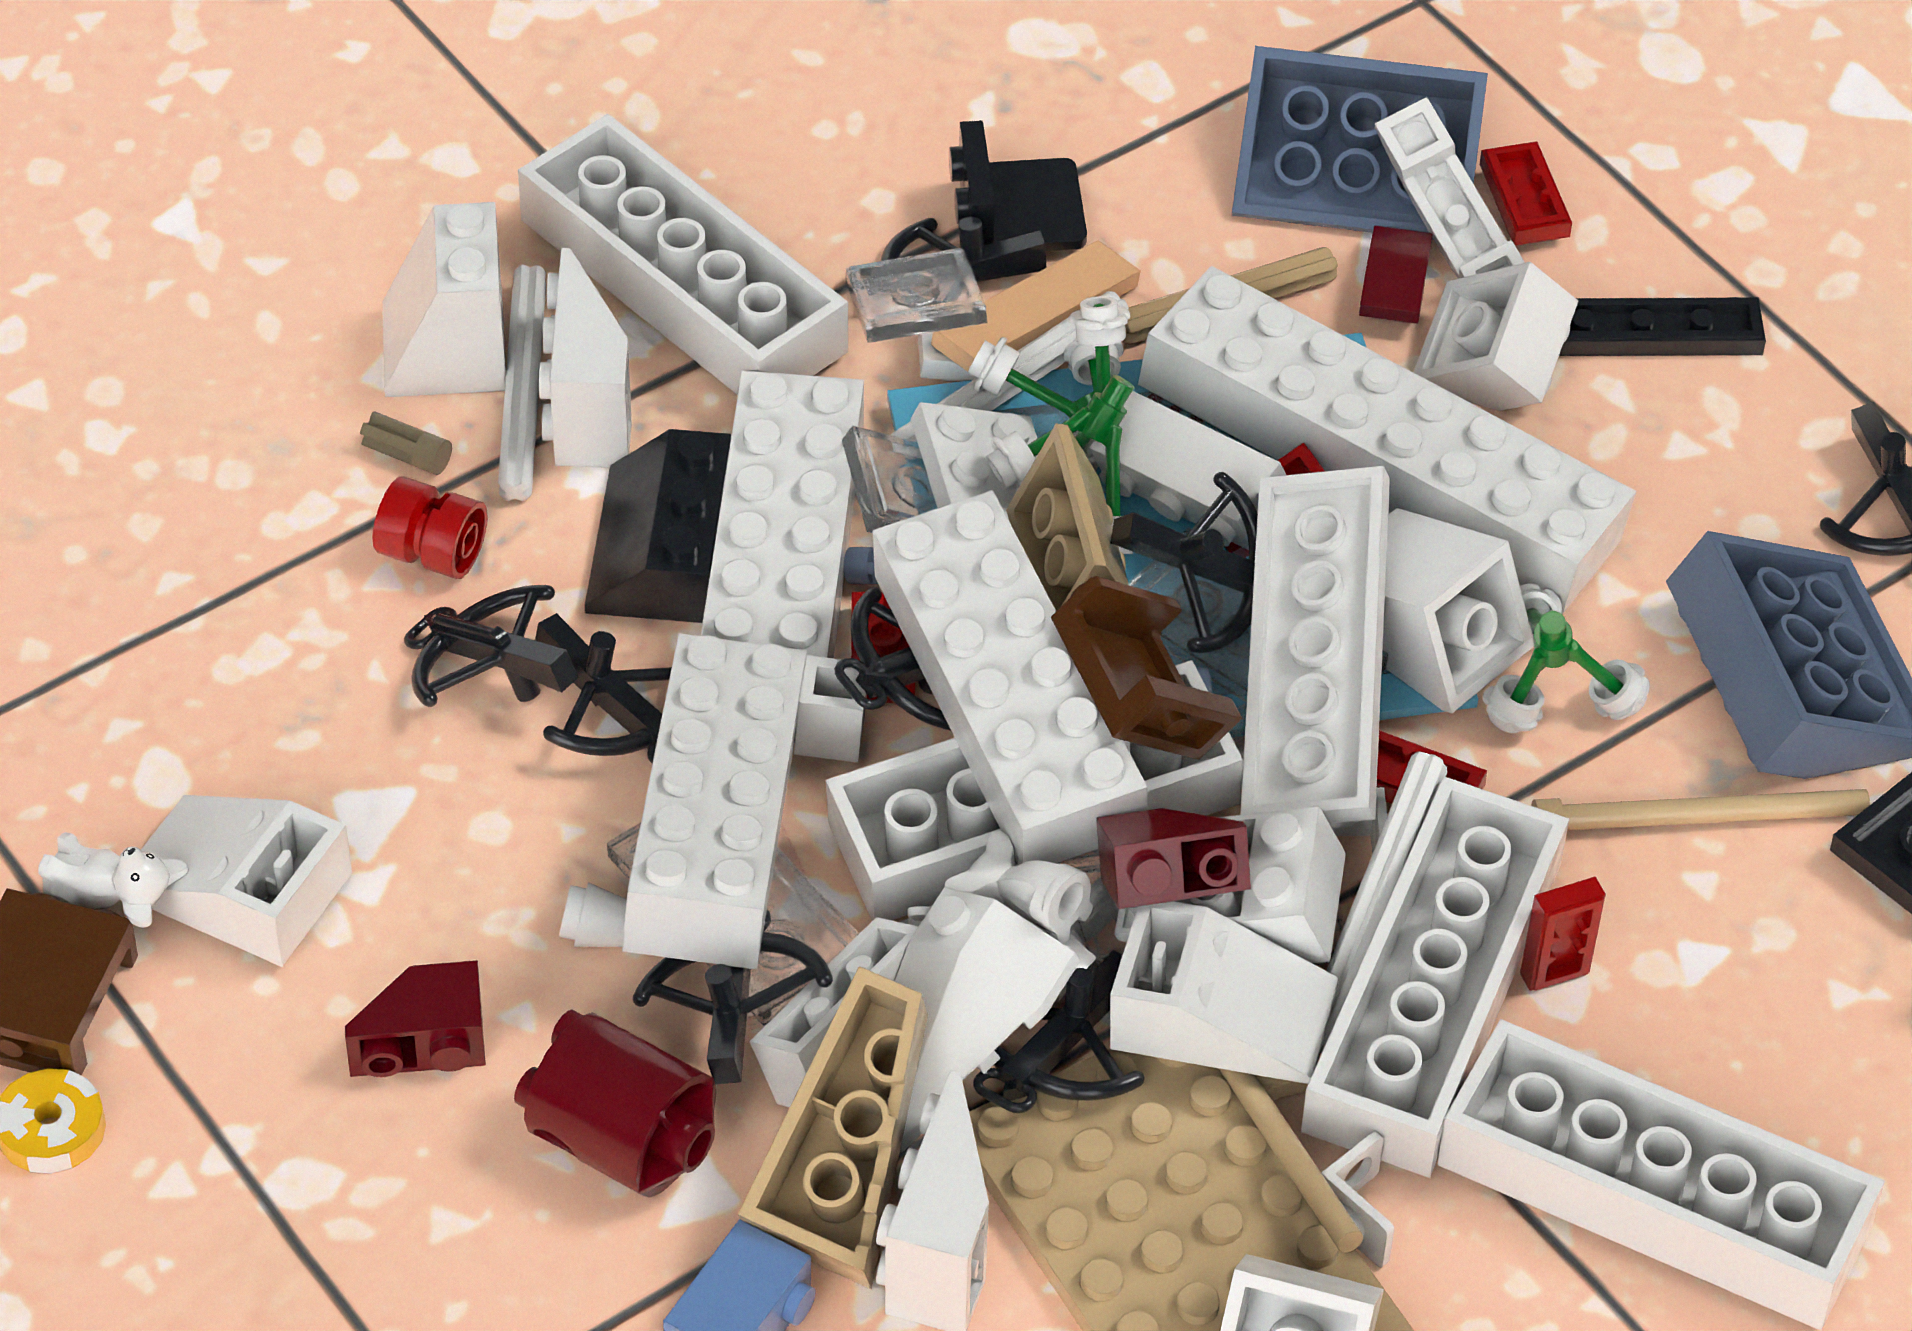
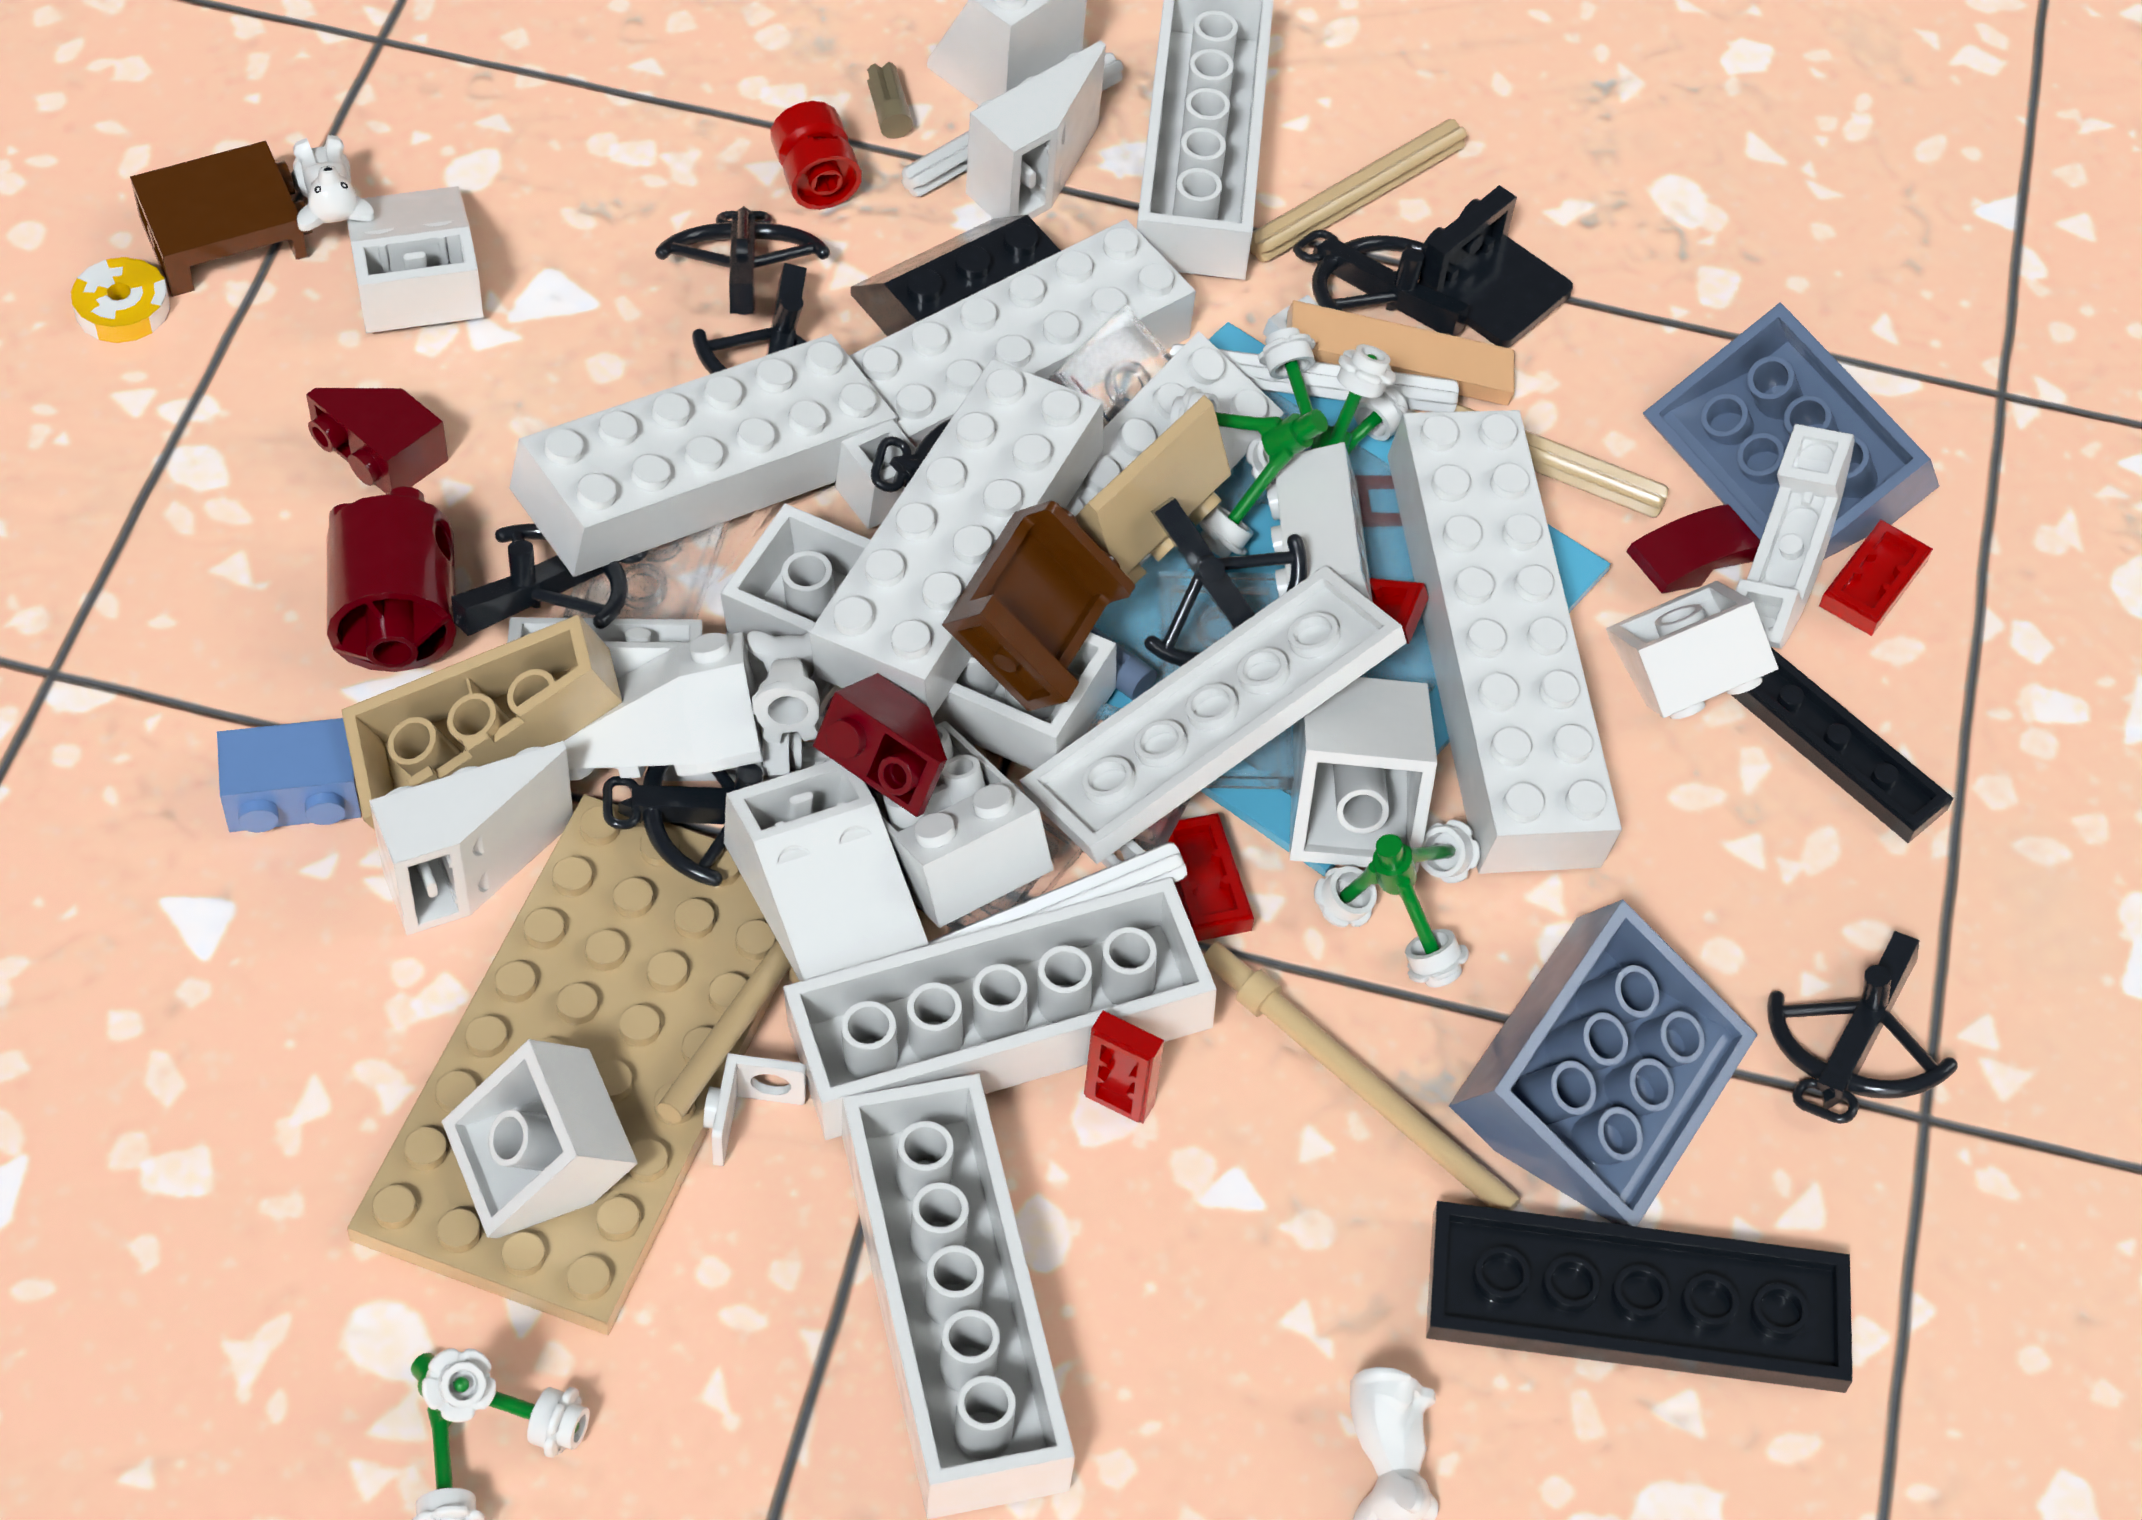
camera: 45 degrees right, 5 degrees up
clear tile [845,248,987,343] -> none
none -> tan axle [1250,119,1467,262]

